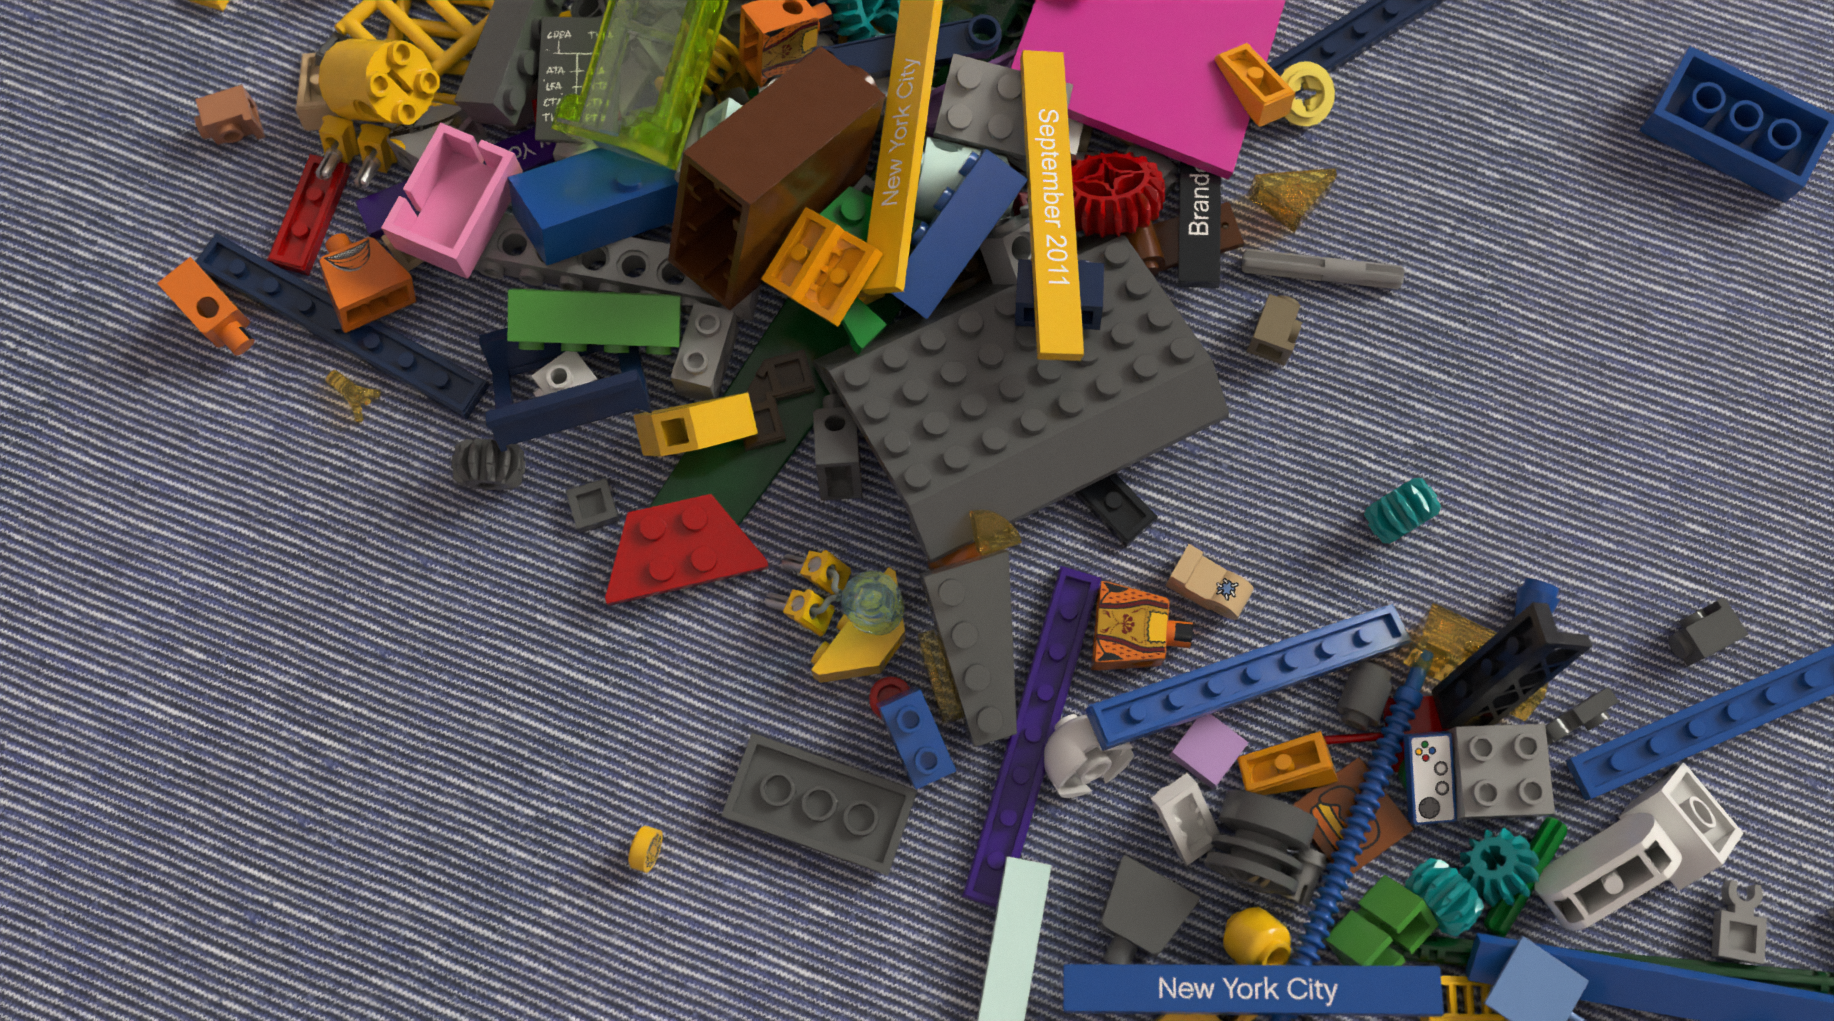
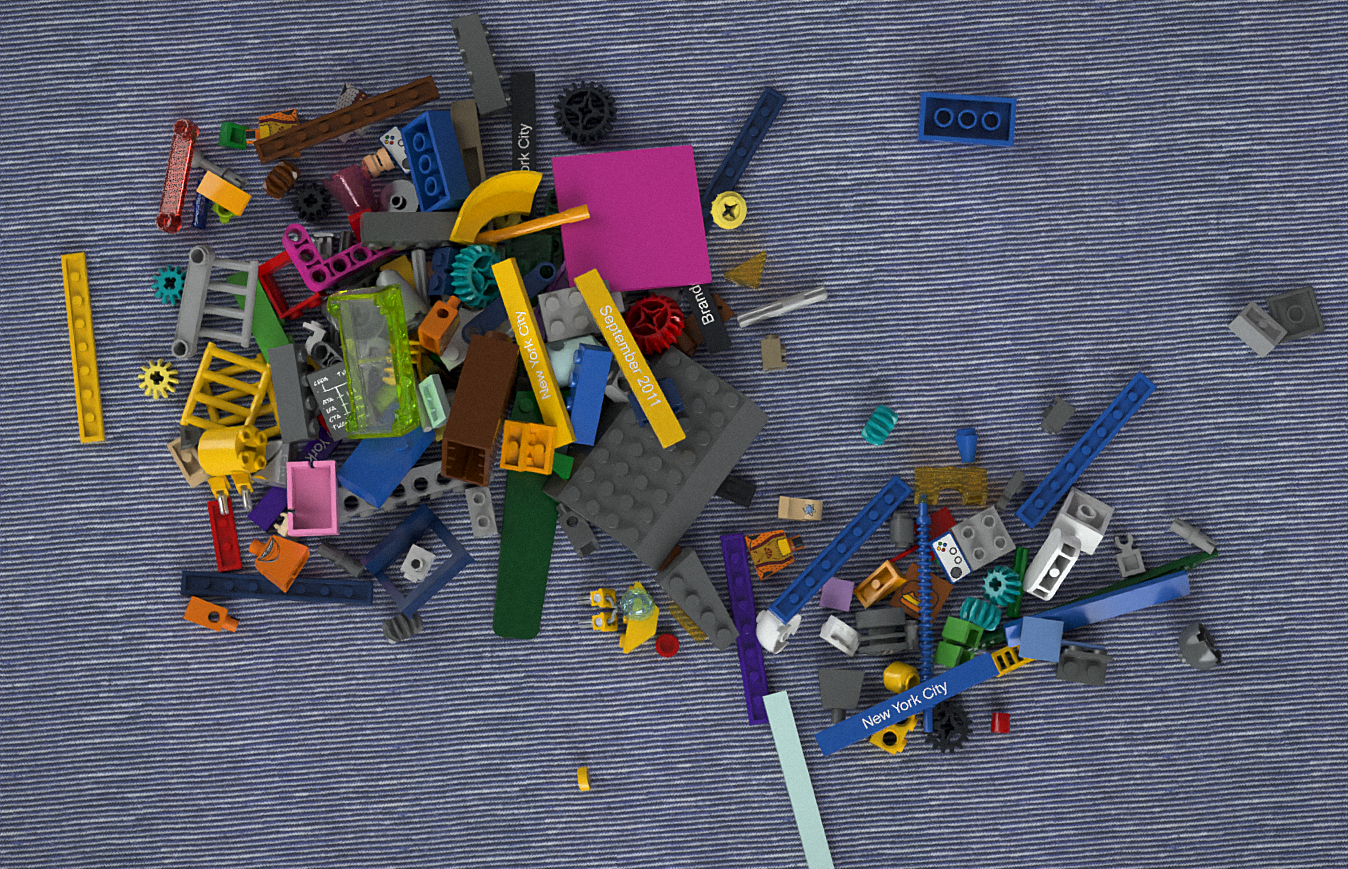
camera: 30 degrees left, 10 degrees up
nougat brick [194,85,265,145] -> none
clear yellow bar [325,370,381,423] -> none
bright green brick [507,288,682,355] -> none
dark grey tile [566,478,620,533] -> none
red wing [605,494,769,606] -> none
yellow slope [633,392,758,457] -> none
dark grey plate [721,733,917,876] -> none
dark brown tile [742,349,815,452] -> none
blue brick [876,686,956,789] -> none
clear yellow tile [969,510,1022,556] -> none
light orange slope [1214,43,1295,127] -> none
black fence [1431,602,1592,729] -> none
none -> dark grey pin [317,540,365,578]

